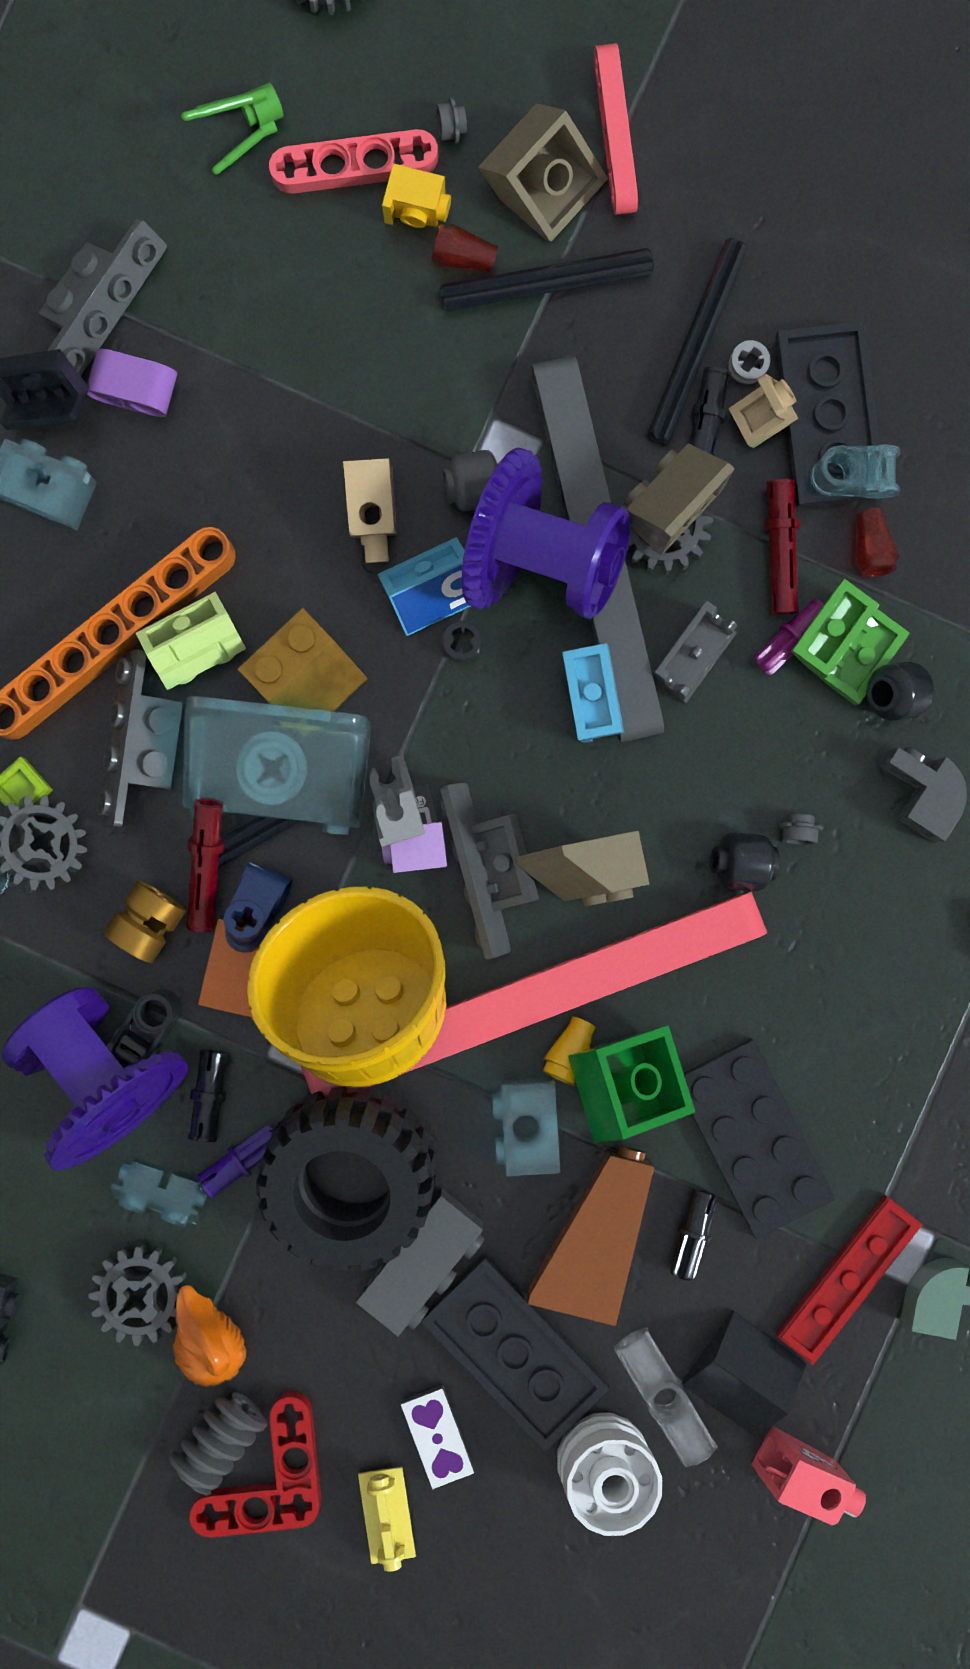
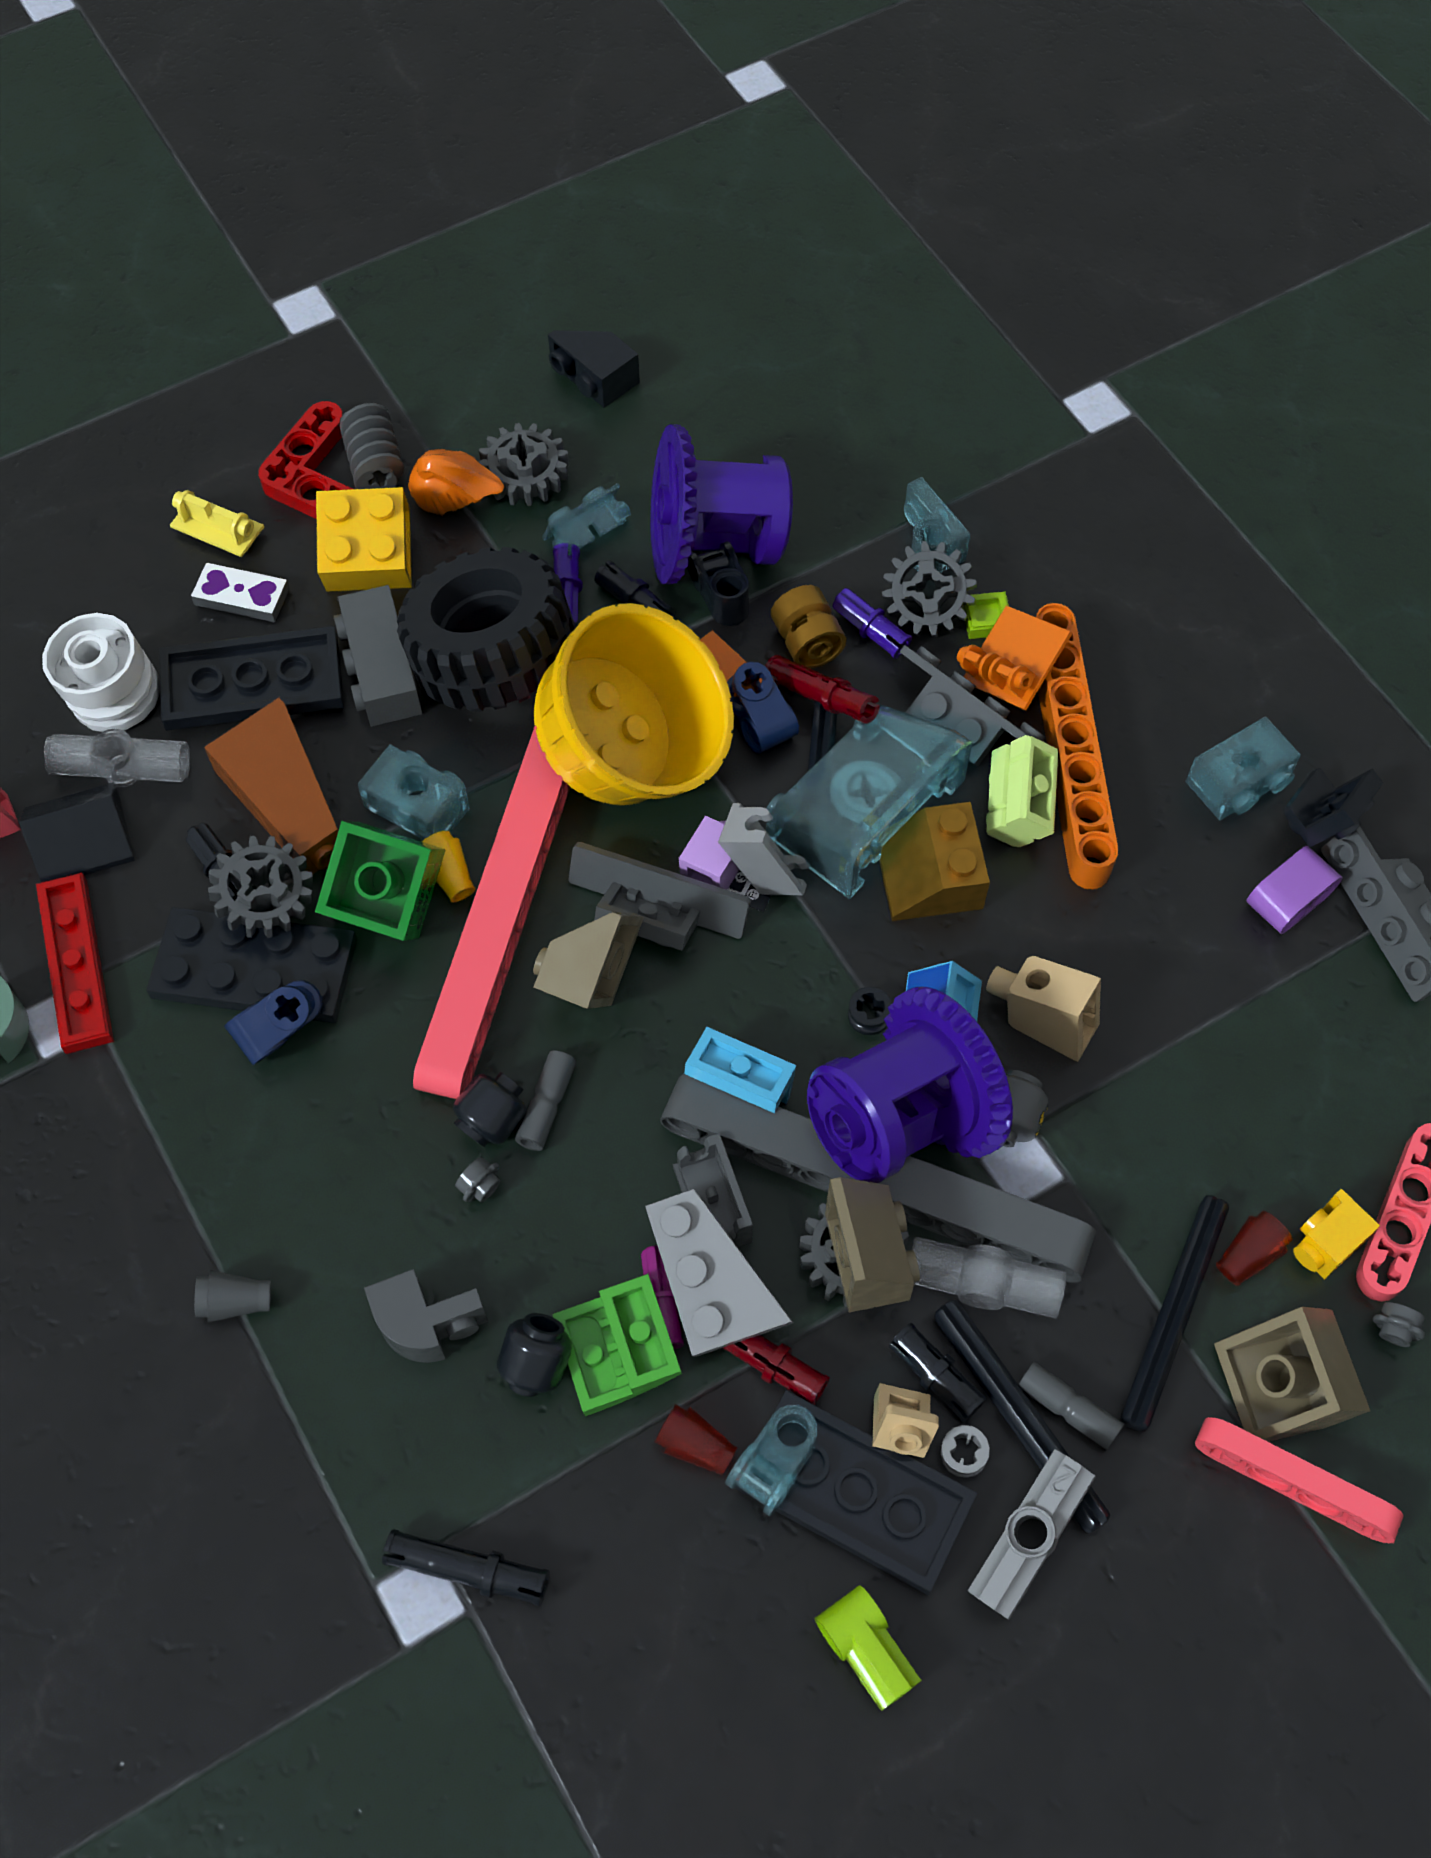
camera: 125 degrees right, 25 degrees down
none -> dark grey gear [208,835,313,938]
none -> dark blue piece [224,980,322,1065]
none -> yellow piece [316,487,412,592]
none -> dark grey piece [515,1050,576,1151]
none -> light grey wing [645,1189,794,1357]
none -> lime piece [814,1585,922,1711]
none -> dark purple axle [832,588,912,659]
none -> clear piece [911,1236,1066,1319]
none -> orange hinge [957,606,1072,711]
none -> light grey piece [968,1449,1096,1620]
none -> dark grey piece [1018,1361,1124,1450]

